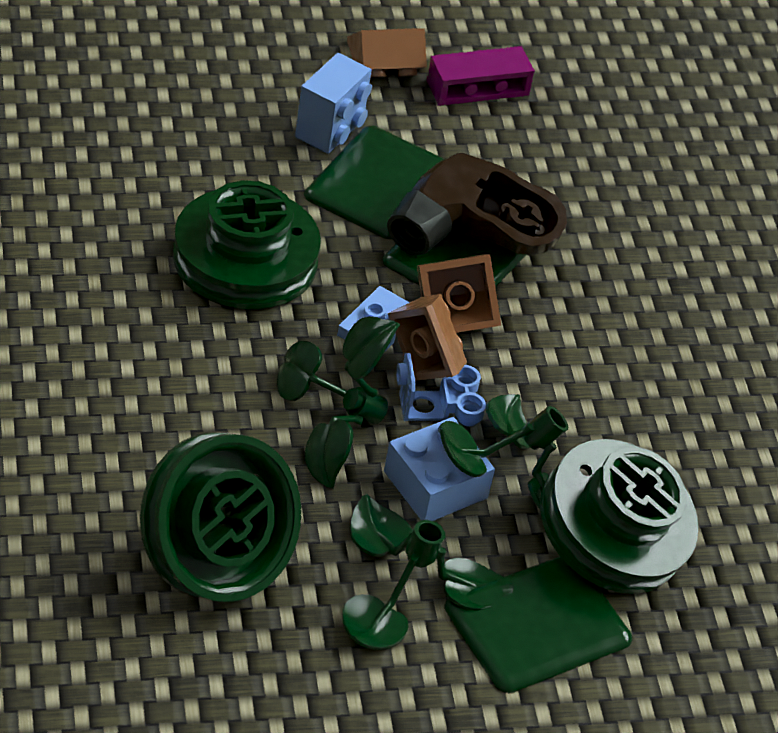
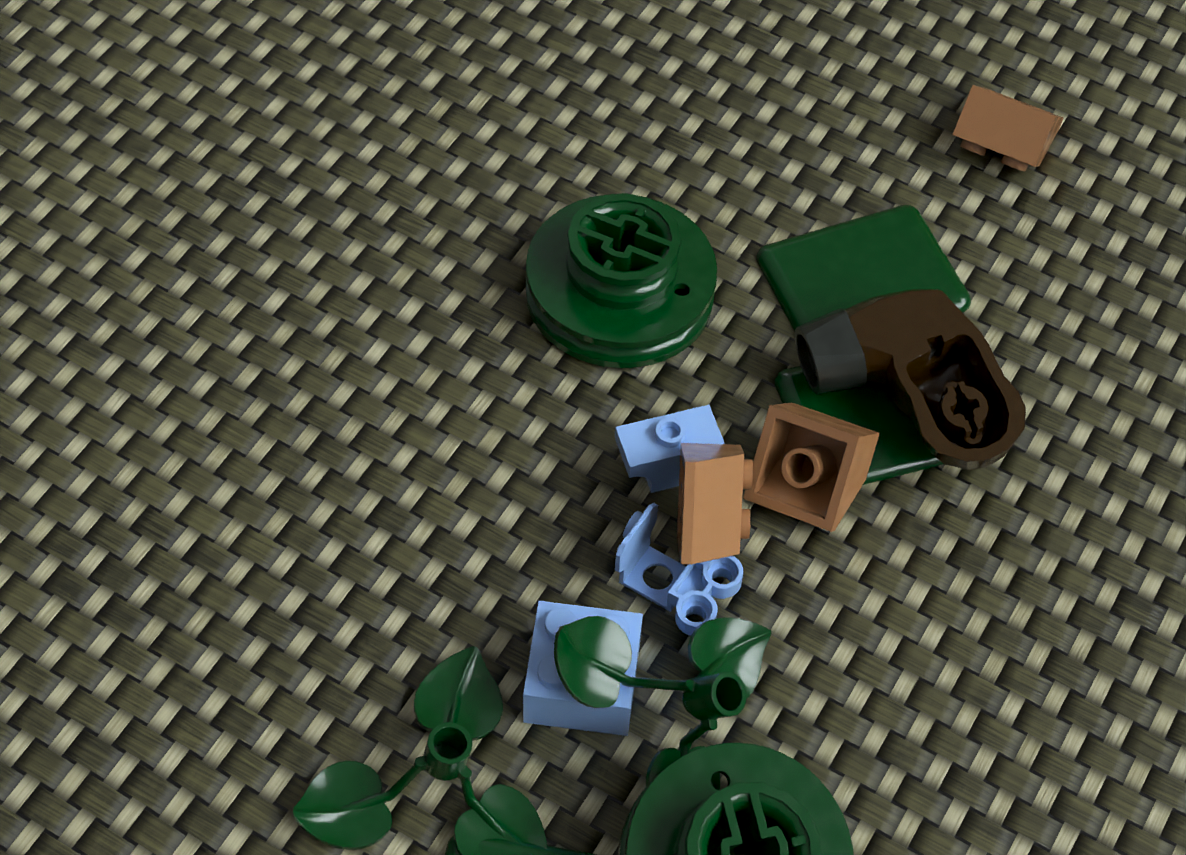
camera: 45 degrees right, 10 degrees up
dark green wheel [140,432,301,602] -> none
dark green plant [277,316,400,489] -> none
light blue brick [295,53,372,154] -> none
magenta brick [426,46,535,106] -> none

